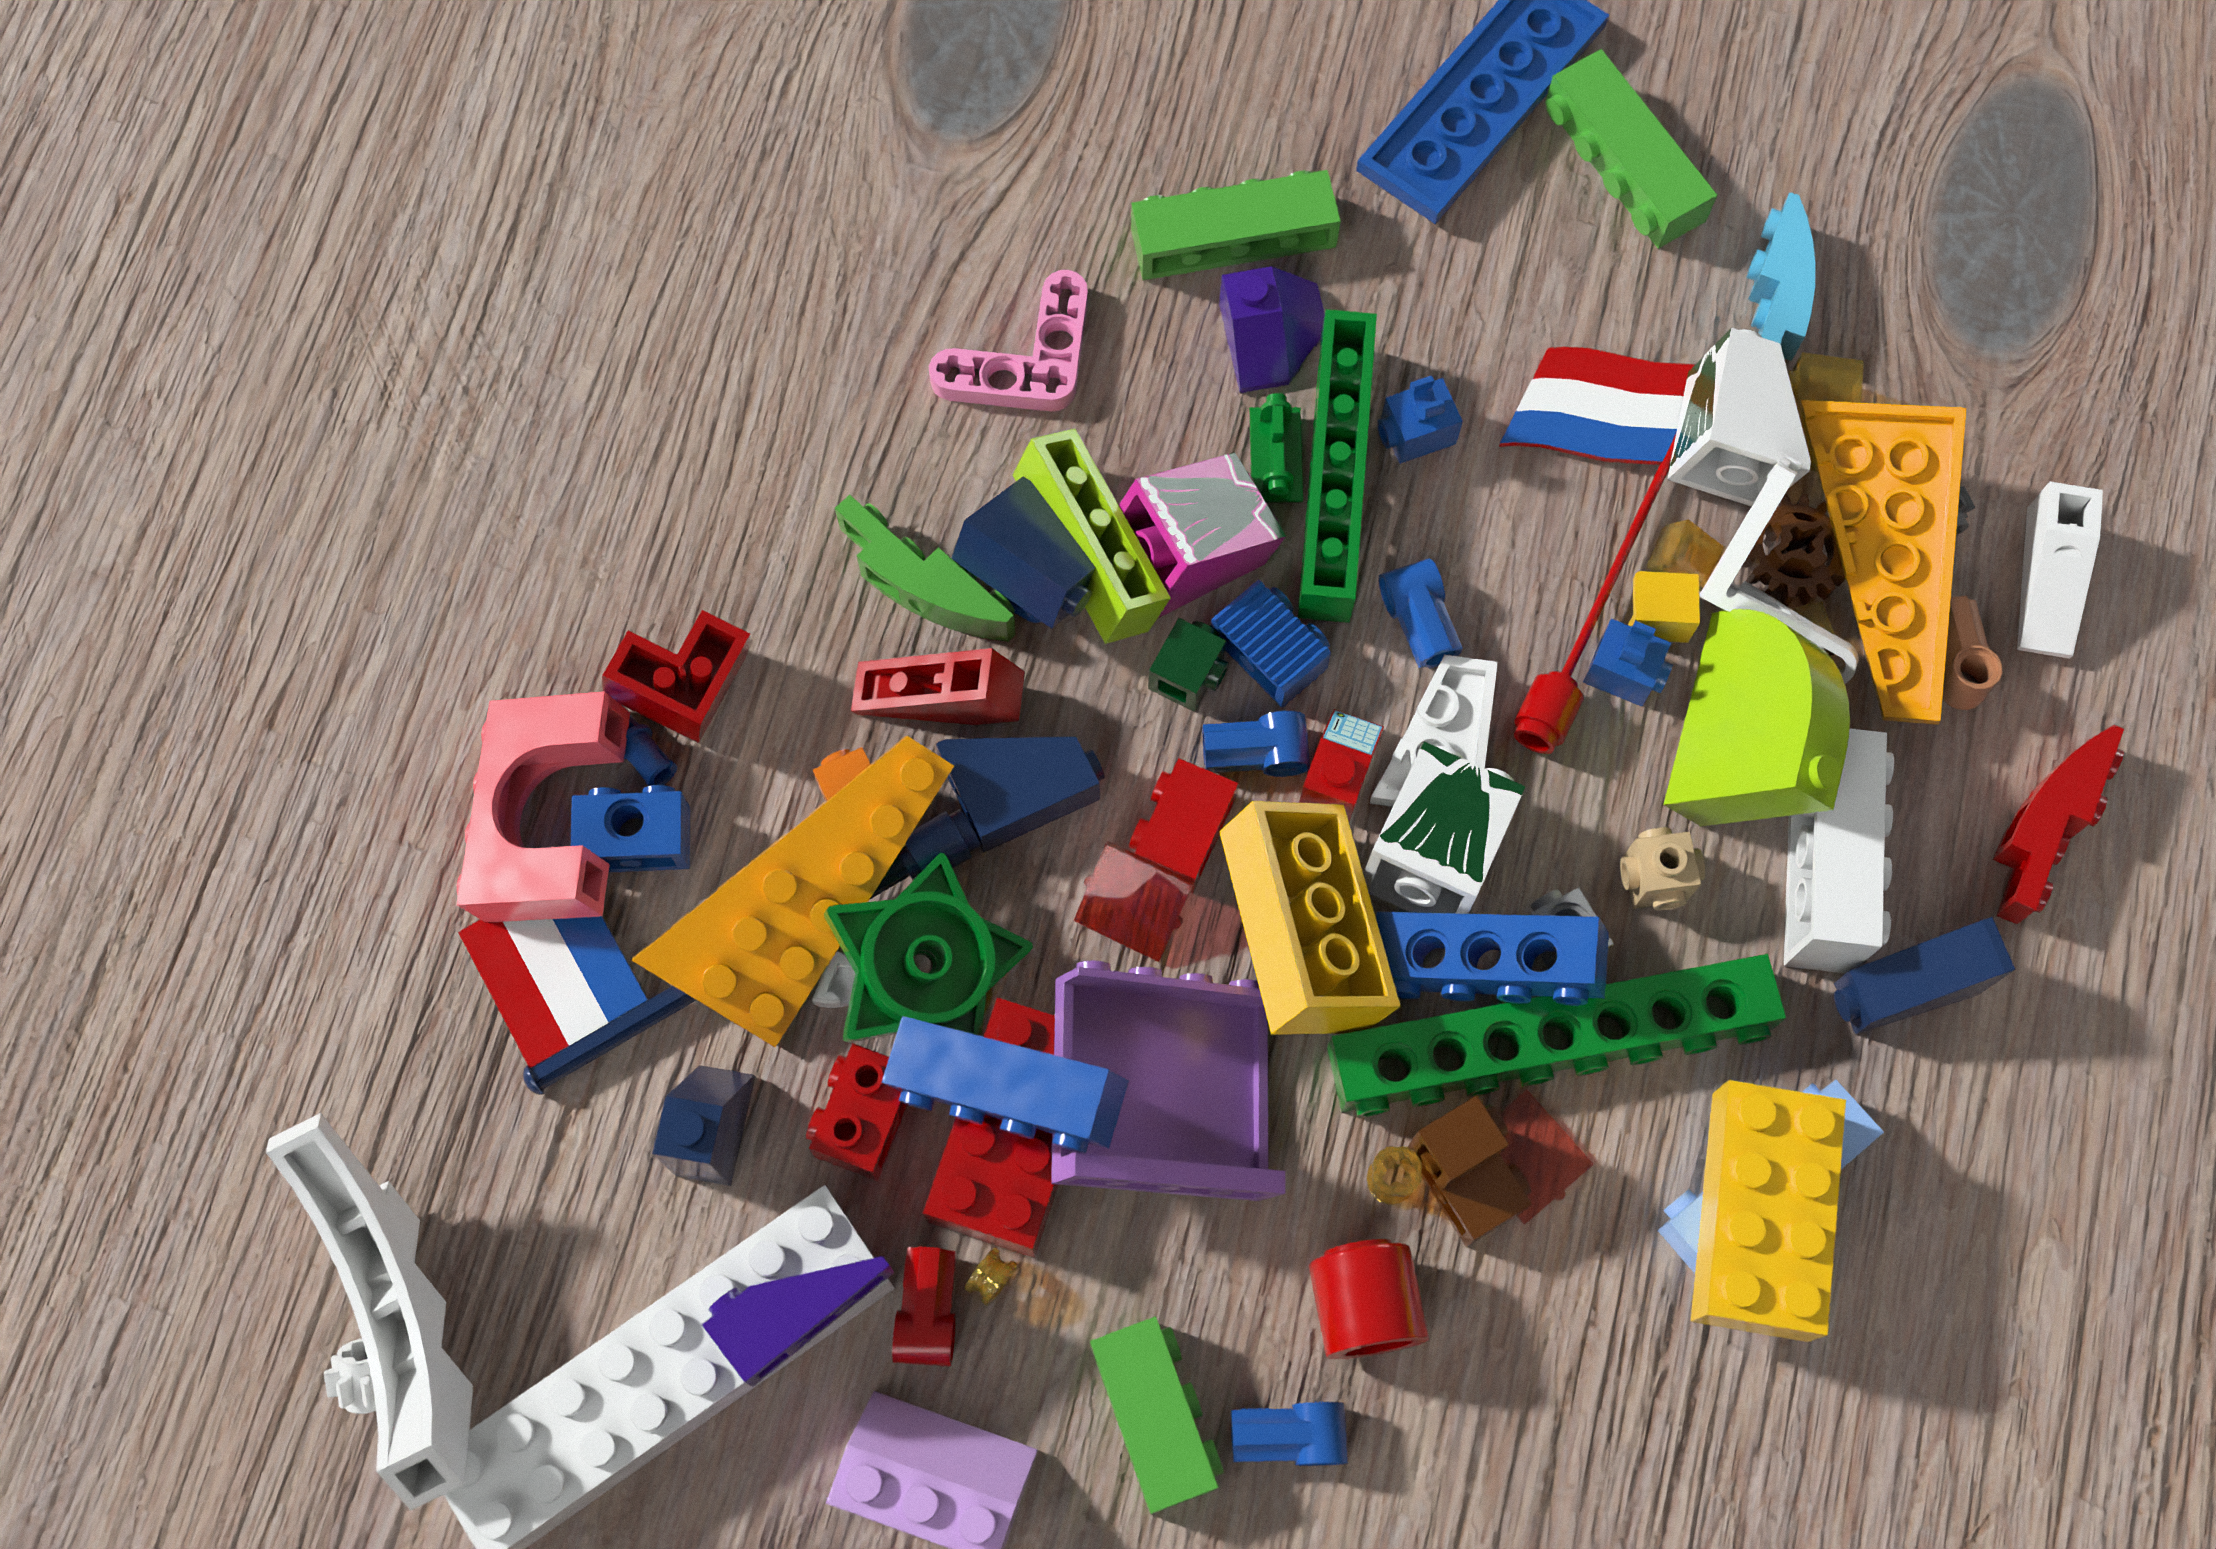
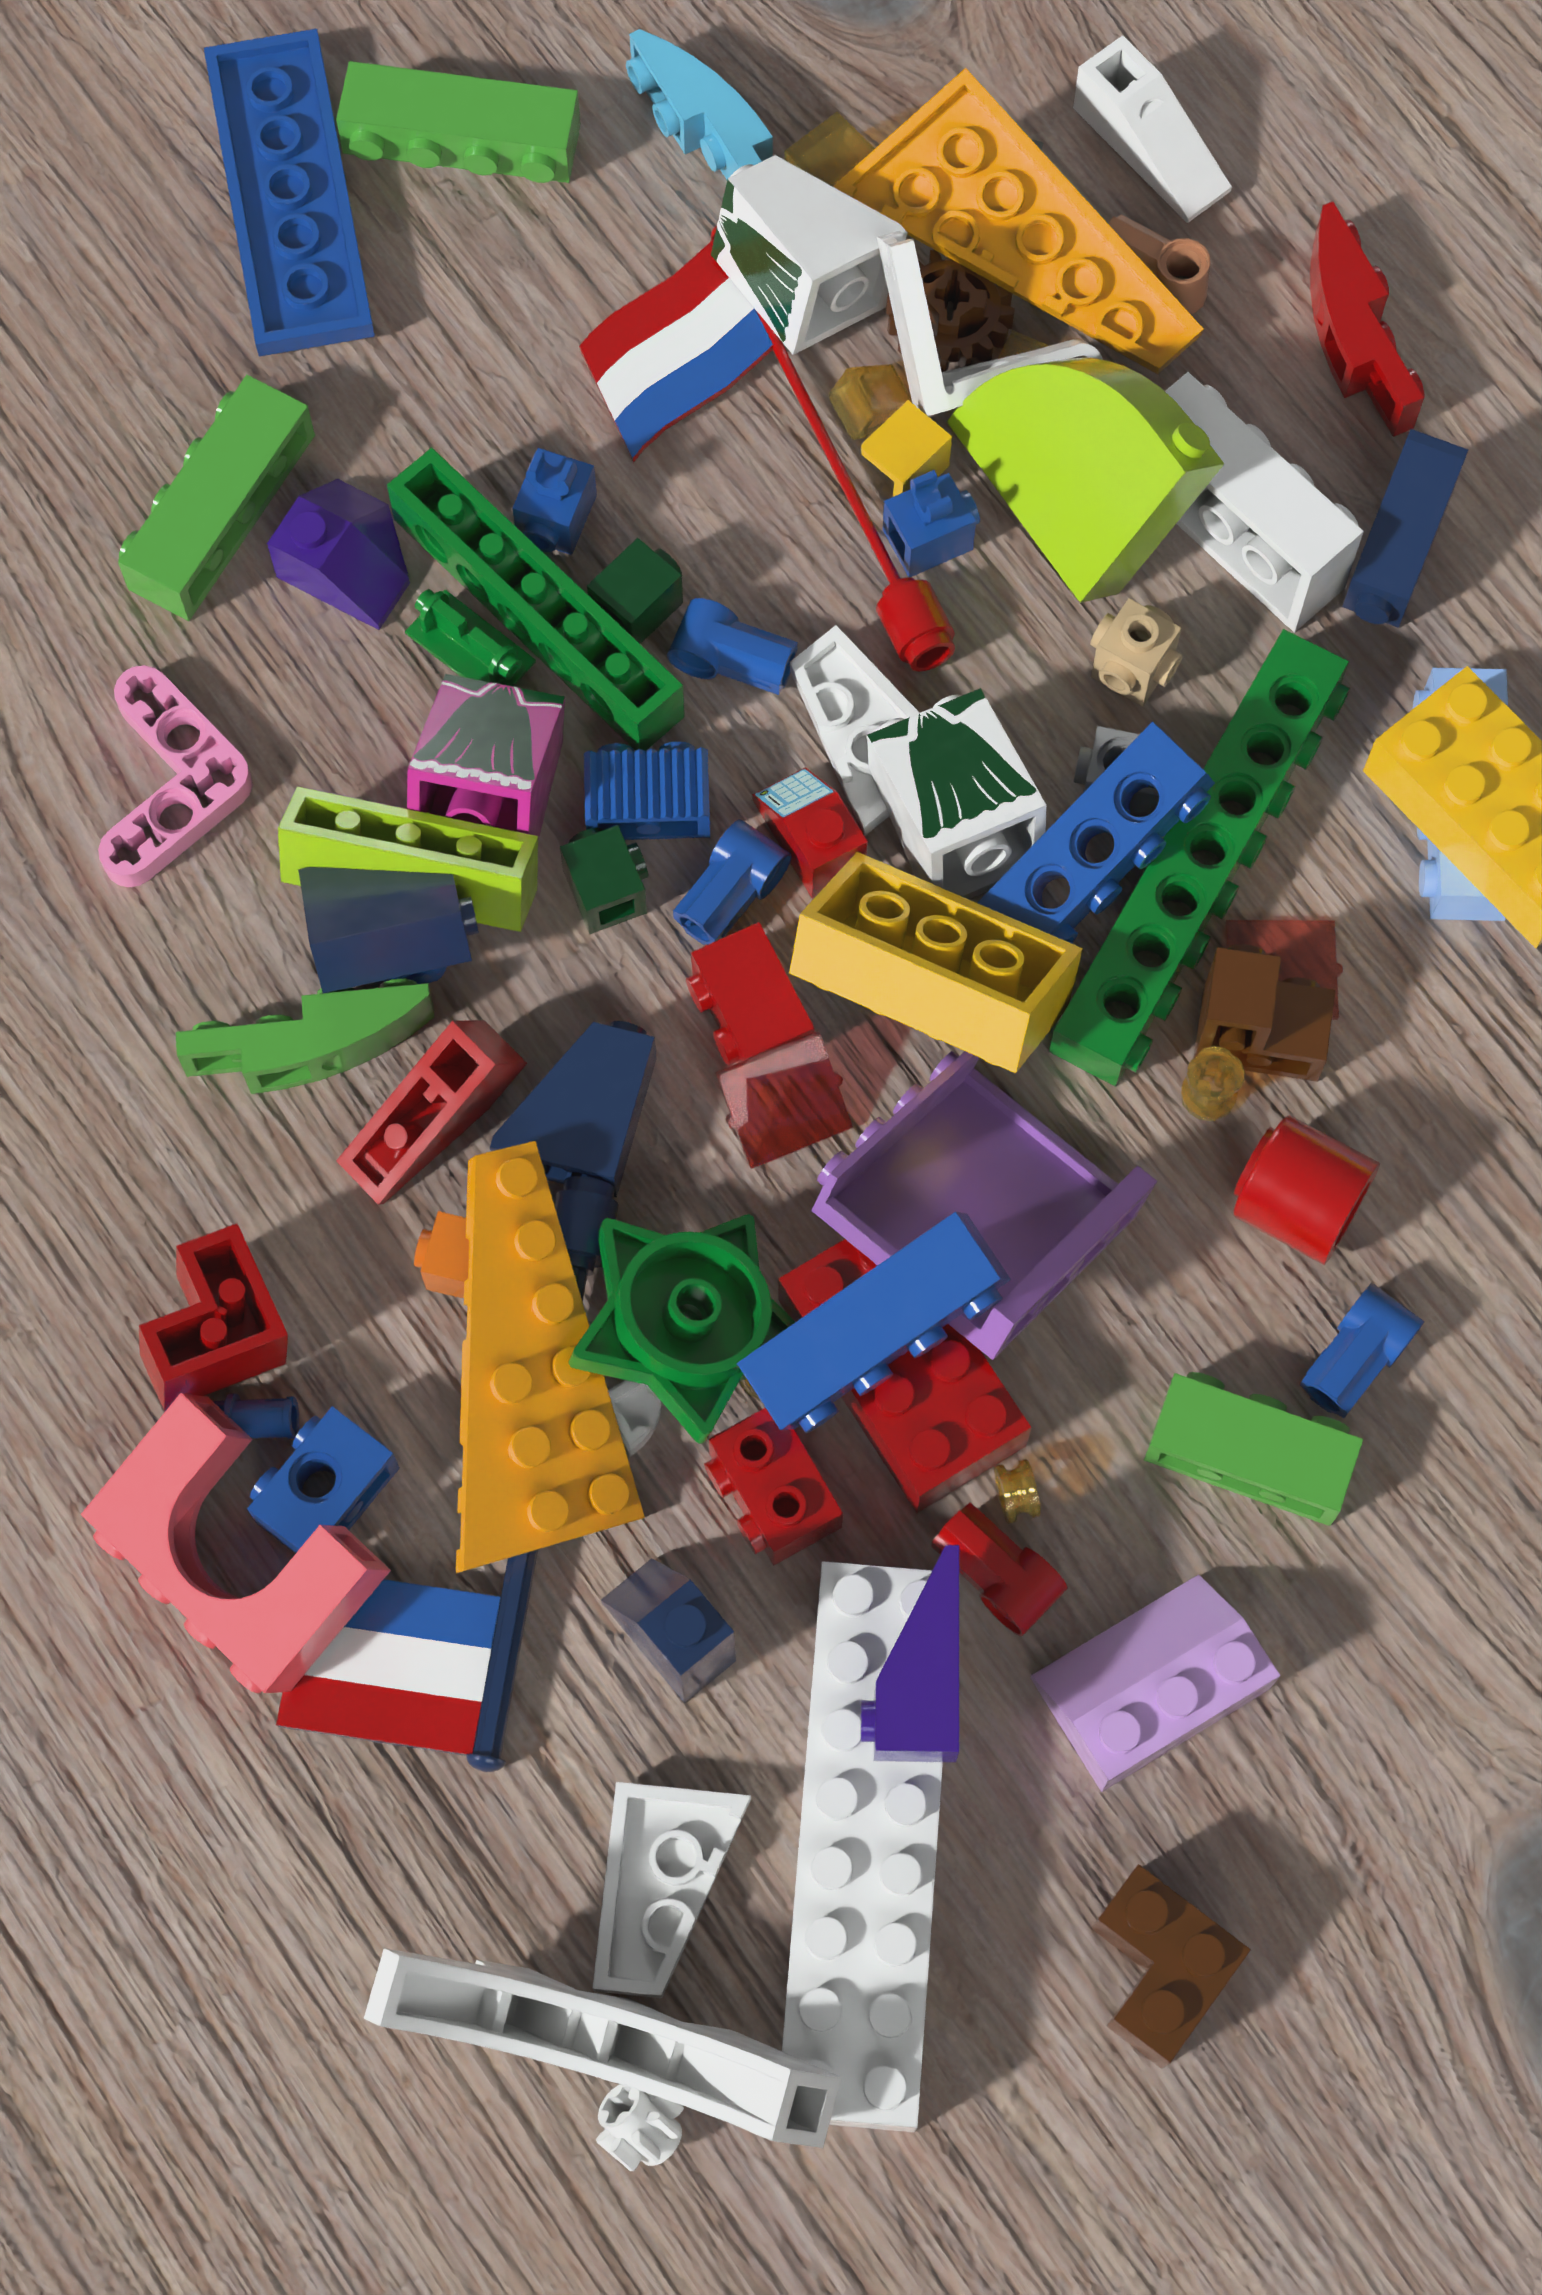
camera: 50 degrees left, 0 degrees up
none -> dark green brick [587,538,683,644]
none -> white wing [593,1782,751,1998]

